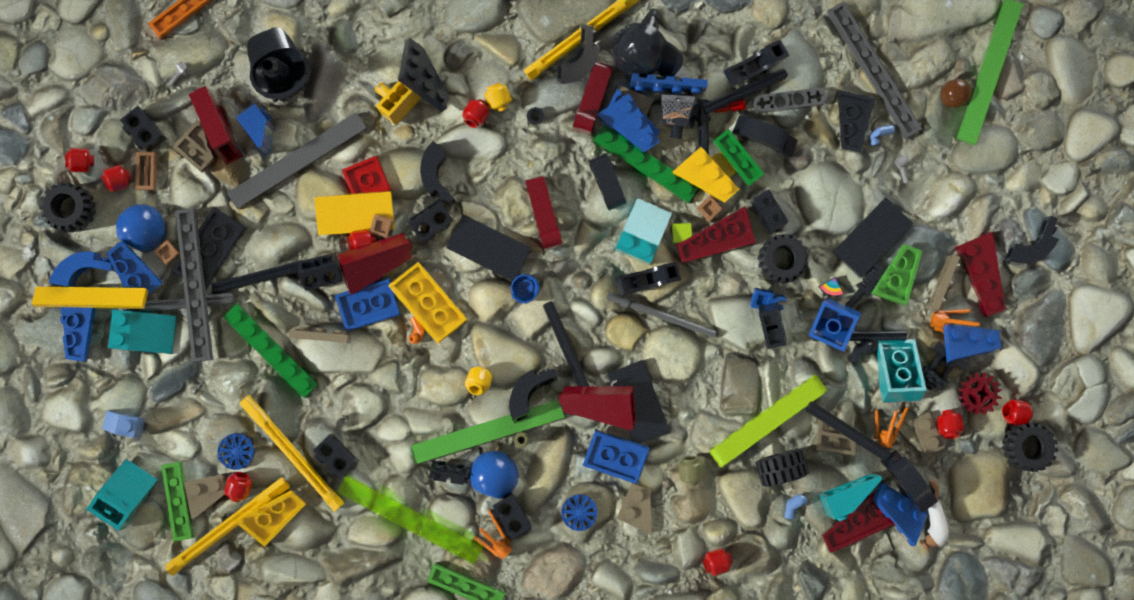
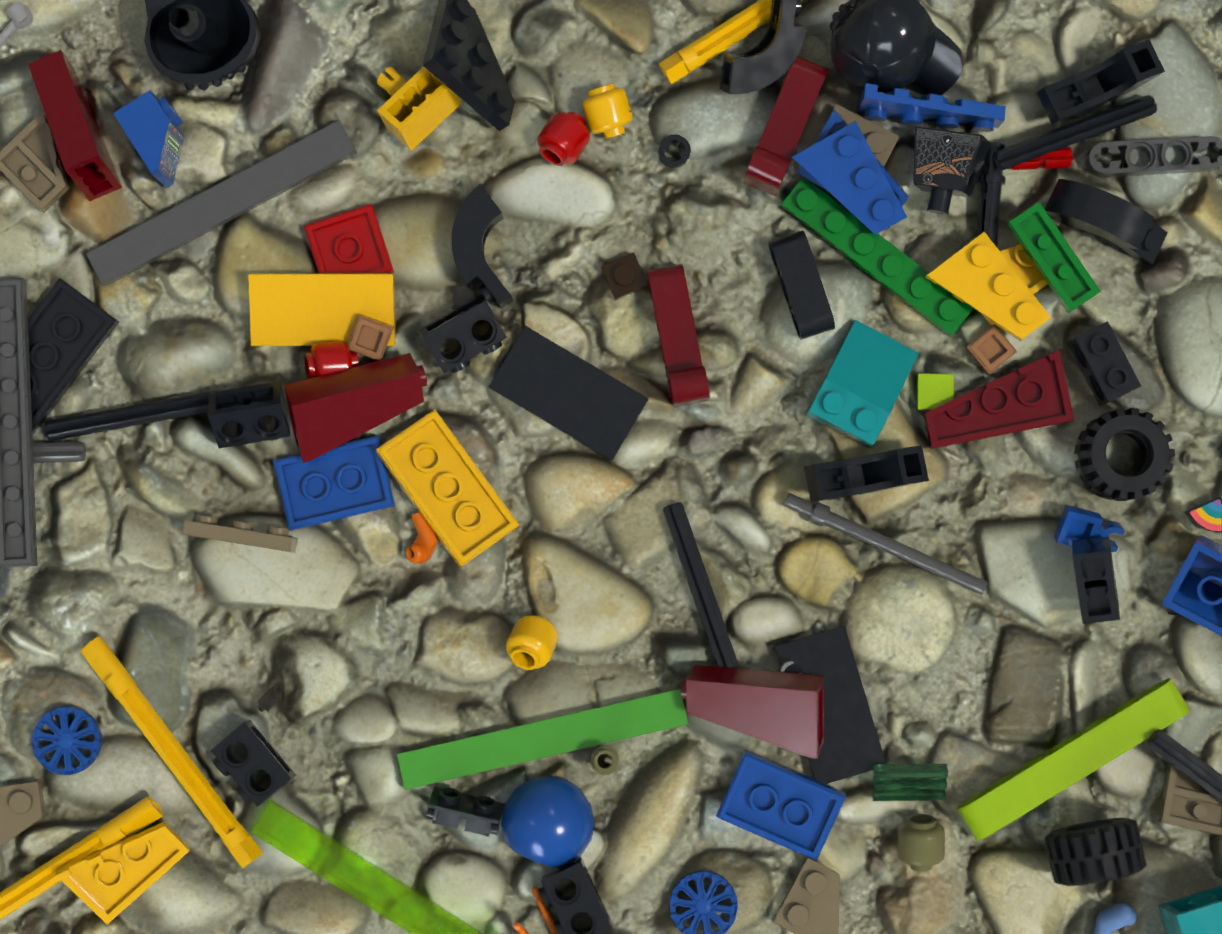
camera: 15 degrees right, 0 degrees up
green plate [223,304,319,398] -> none
red head [224,472,252,502] -> none
black arch [509,369,558,424] -> none
blue hair [511,274,540,304] -> none
none -> dark brown plate [601,252,648,301]
none -> clear green tile [872,764,948,801]

